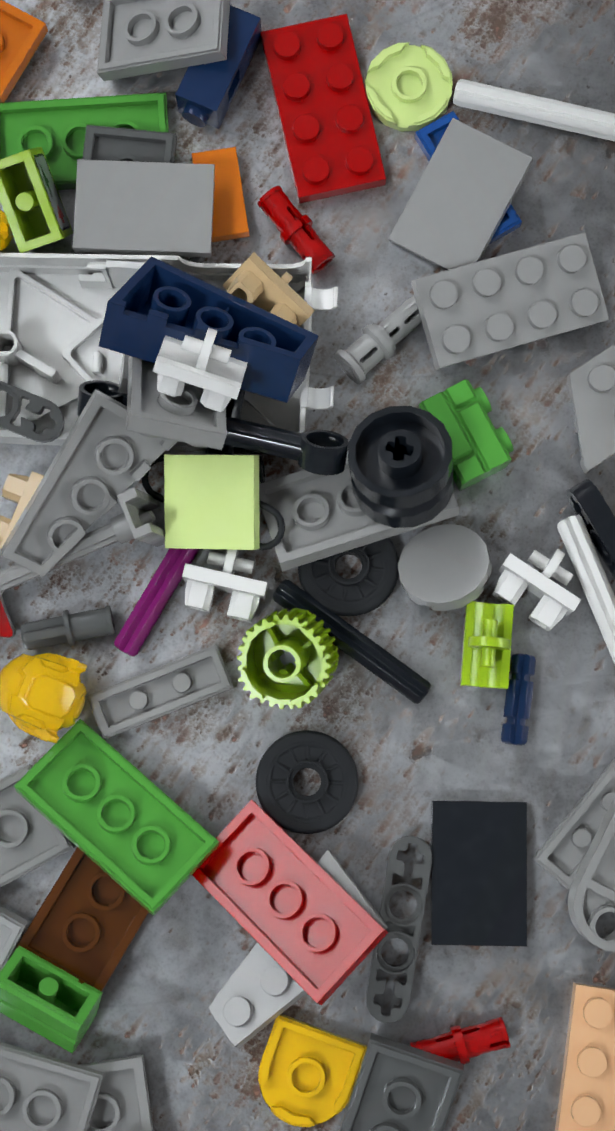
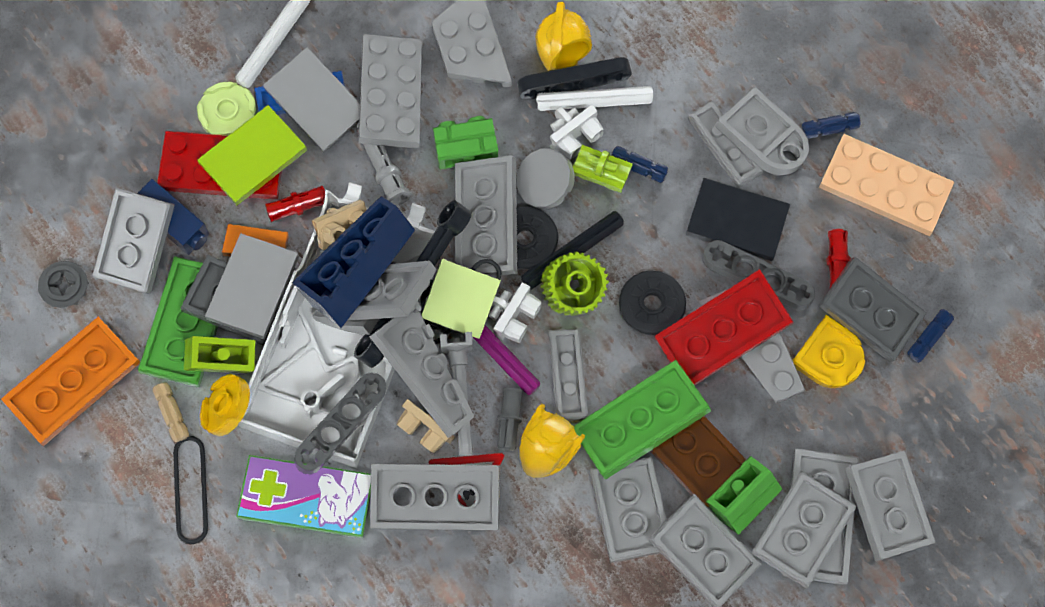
camera: 75 degrees left, 10 degrees down
white hips [152,328,248,412] -> none
black wheel [348,406,454,528] -> none
none -> lime tile [198,105,307,206]

